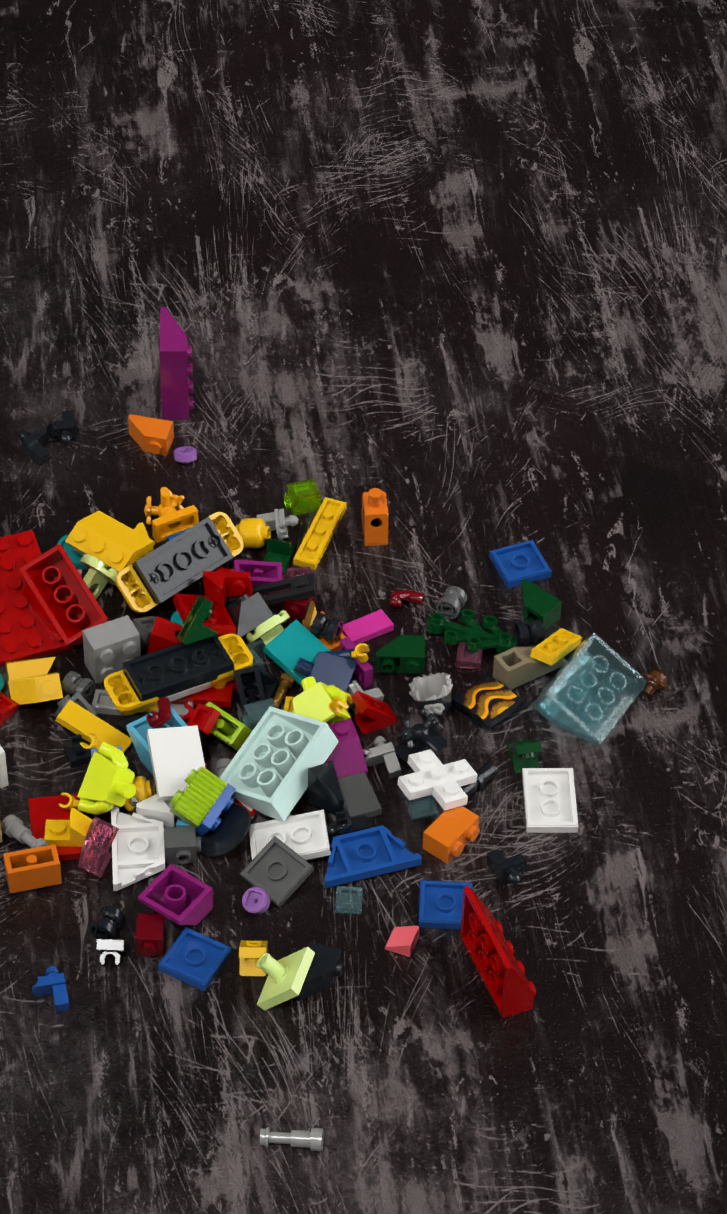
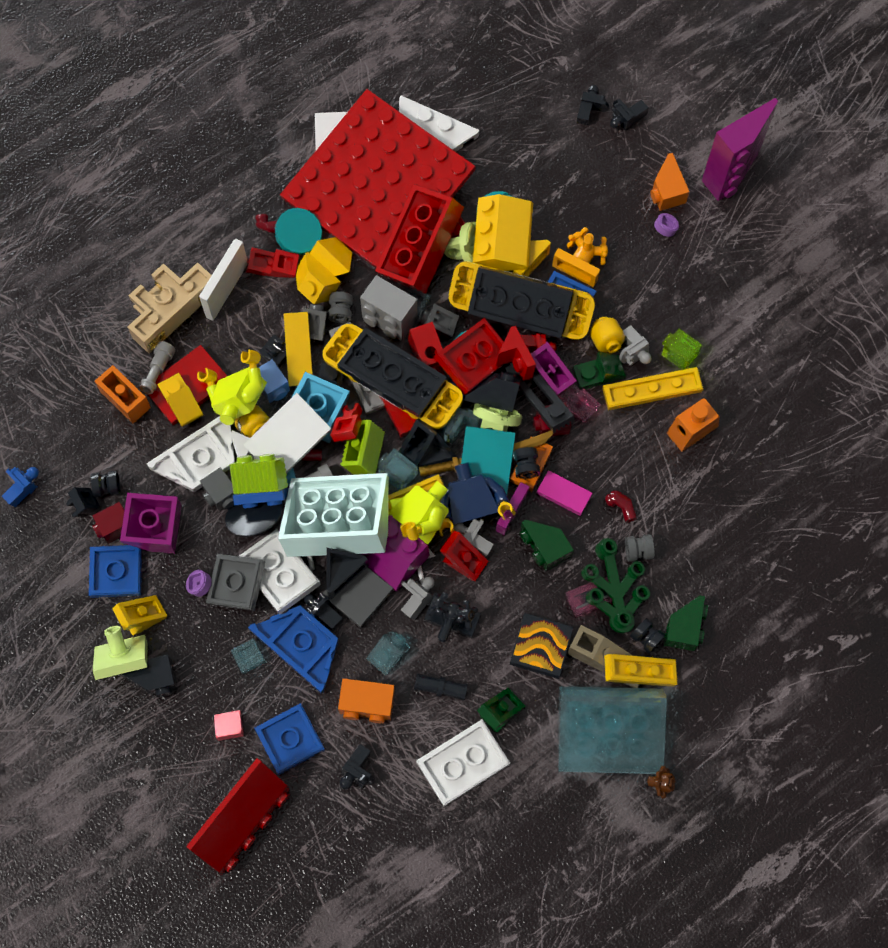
camera: 60 degrees right, 25 degrees up
clear pink slope [78,816,119,878] -> none
dark red arm [146,697,172,728] -> none
dark green slope [176,595,218,645] -> none
white plate [397,749,478,811] -> none
light grey hair [409,672,453,718] -> none
blue tile [489,540,552,589] -> none

